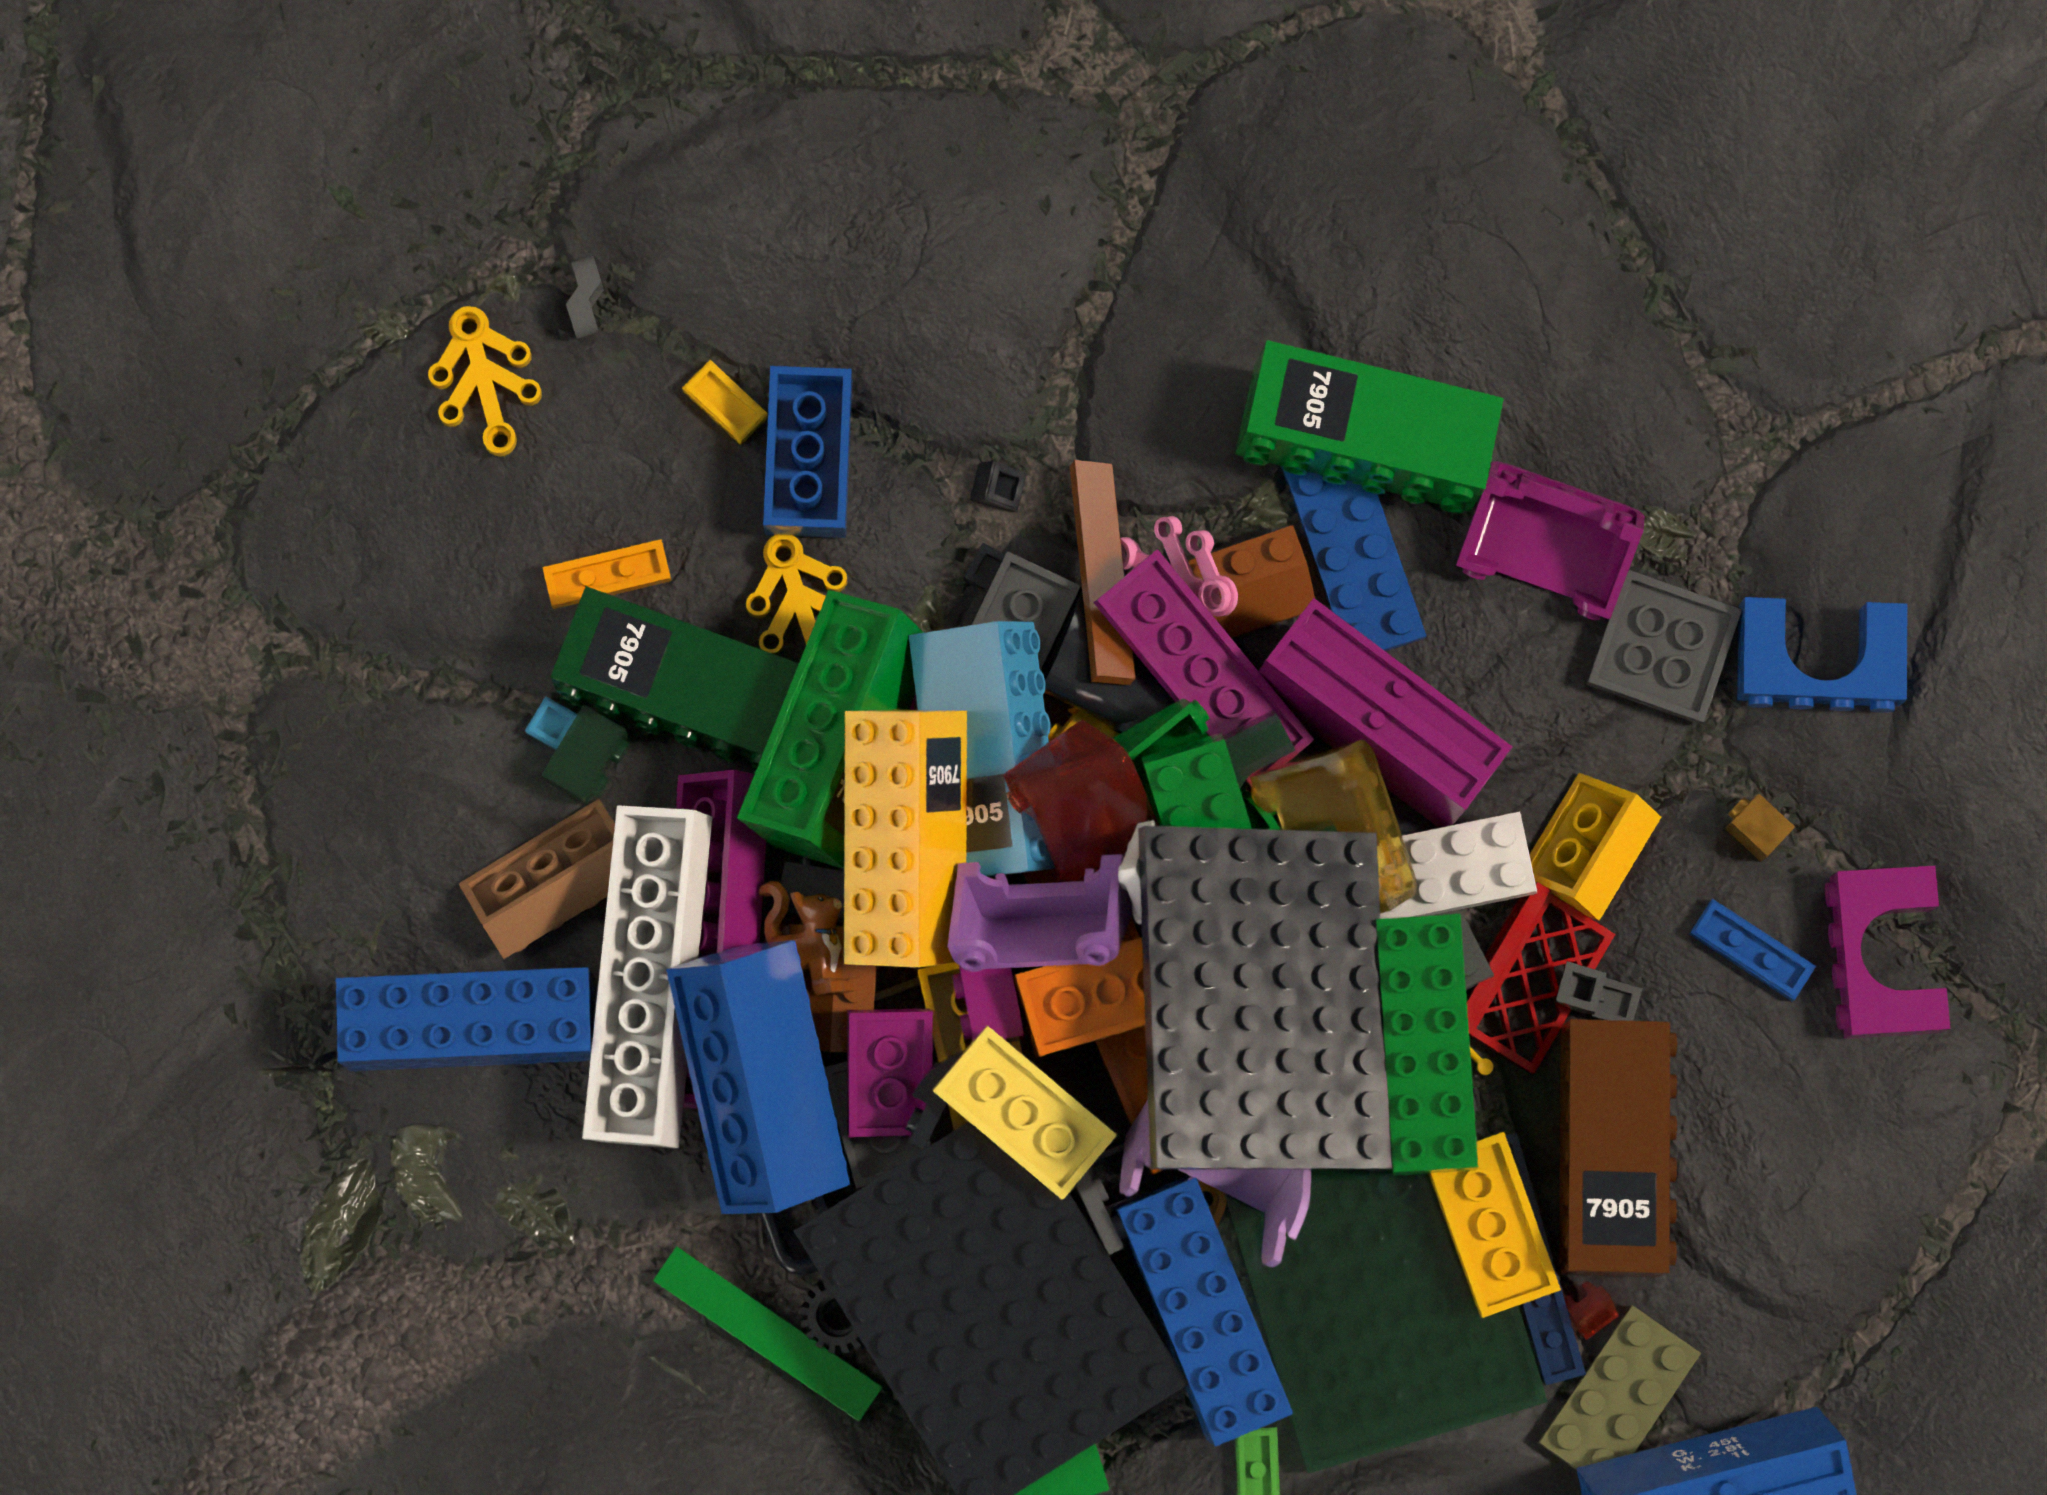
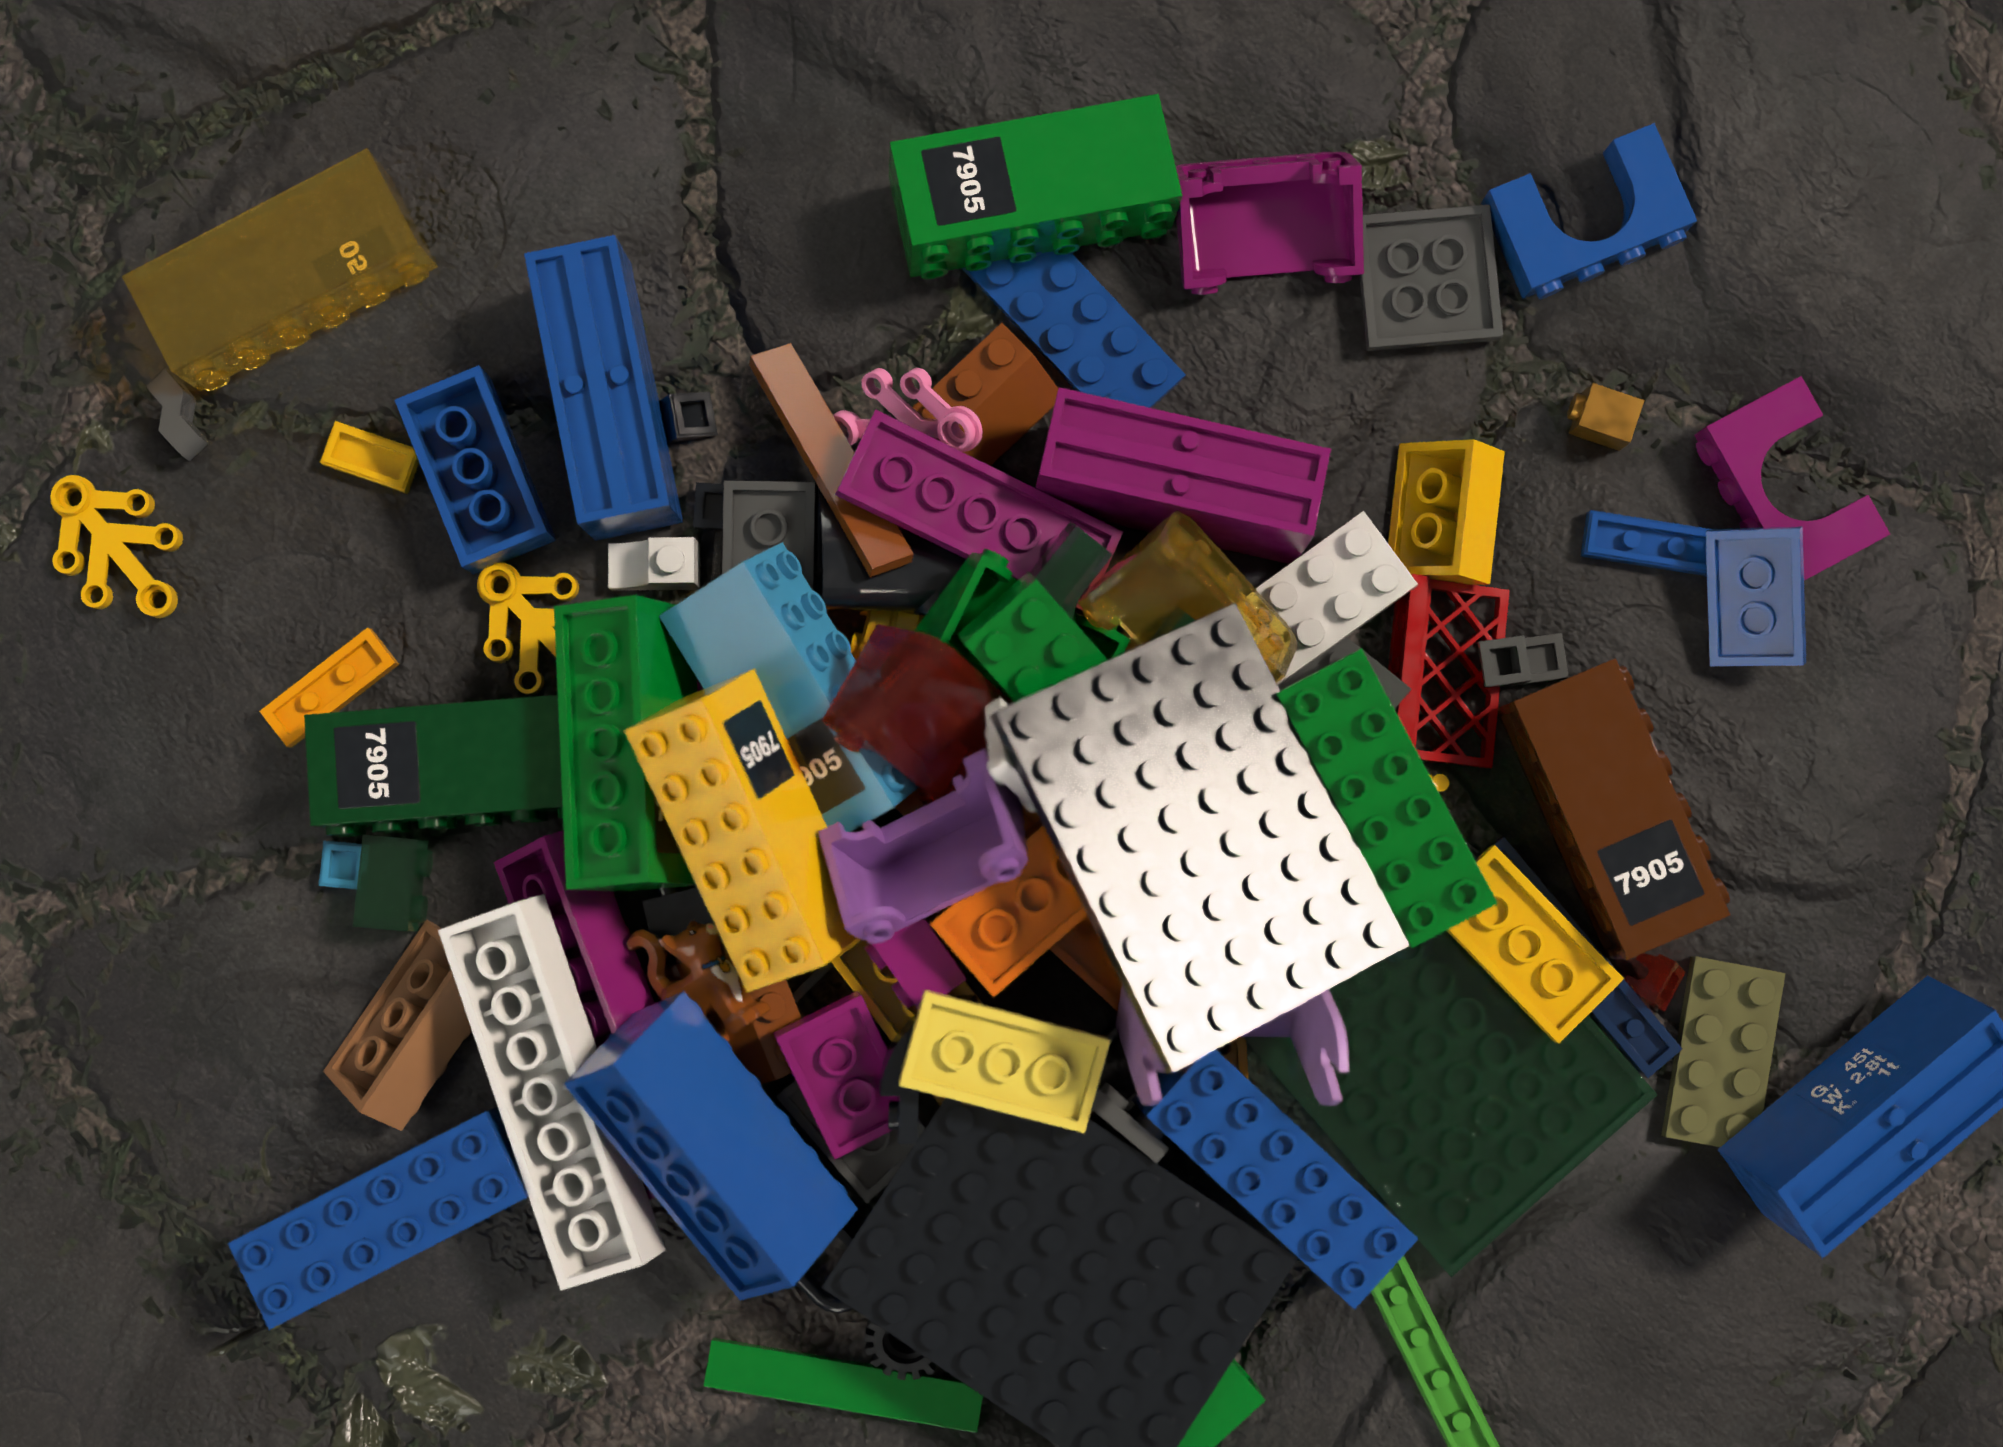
camera: 20 degrees left, 5 degrees up
none -> clear yellow brick [122,148,438,391]
none -> blue brick [524,235,683,541]
none -> white arch [608,537,701,590]
none -> blue plate [1705,526,1806,666]

